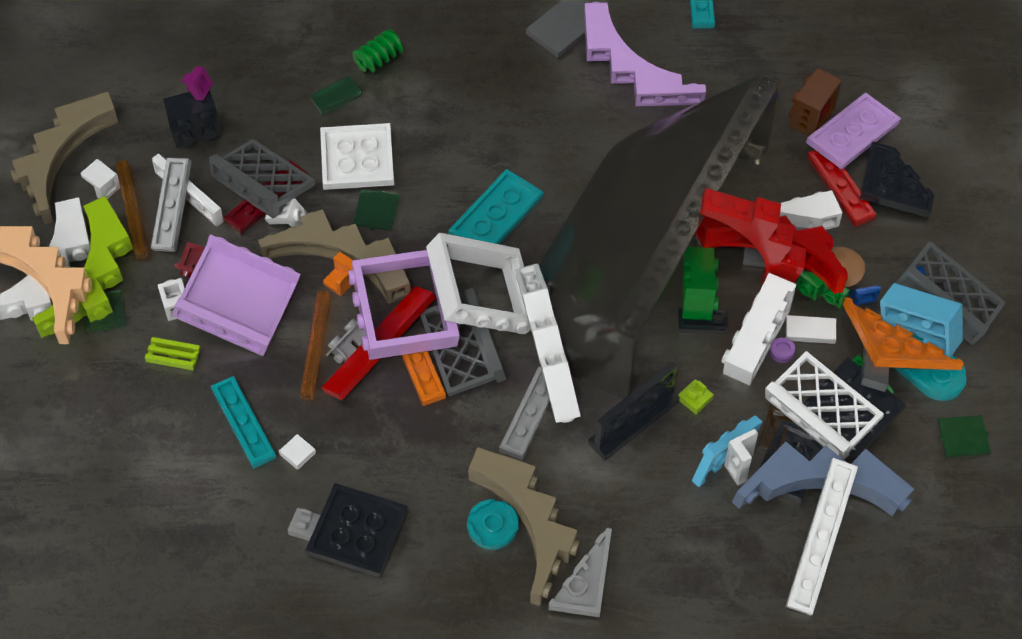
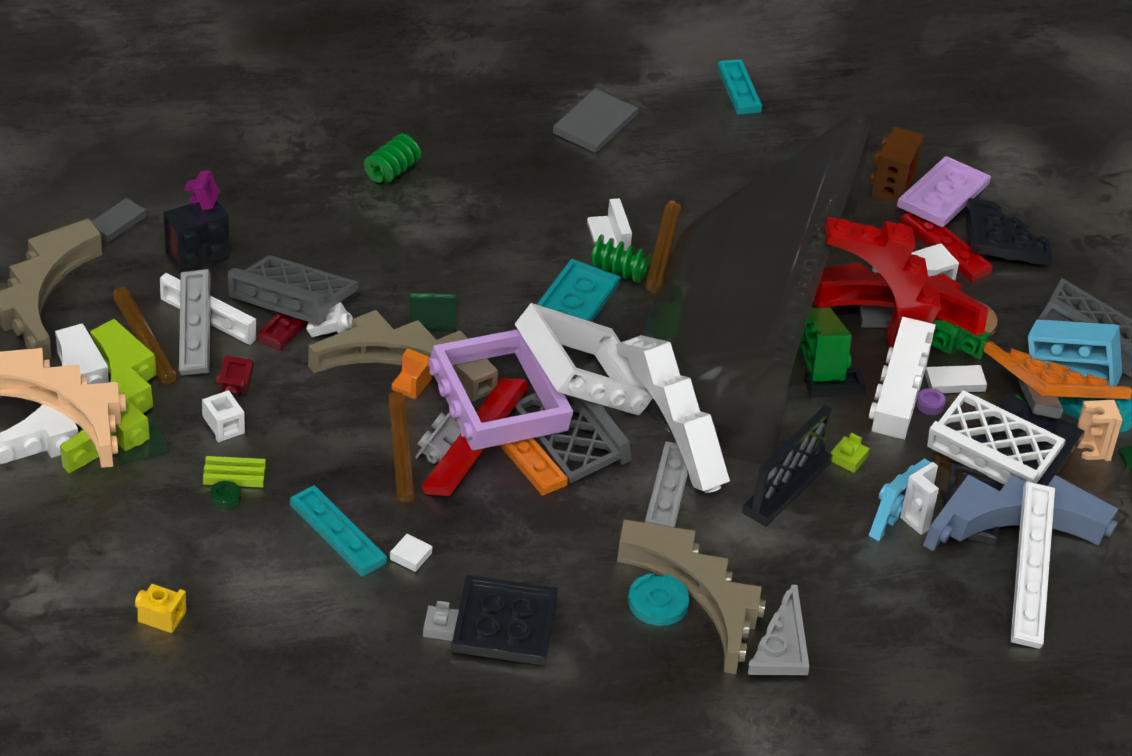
camera: 15 degrees left, 15 degrees down
white panel [81,159,121,199] -> none
lavender panel [172,235,301,356] -> none
clear green tile [310,76,362,115] -> none
white plate [320,123,394,190] -> none
lavender arch [584,2,706,106] -> none
blue slope [849,285,881,305] -> none
none -> dark grey tile [91,198,147,243]
none -> yellow brick [135,584,186,633]
none -> dark green tile [210,481,241,510]
none -> white panel [587,198,632,251]
none -> green piece [591,234,652,284]
none -> clear orange axle [646,200,681,294]
none -> light nougat hinge [1077,400,1122,461]

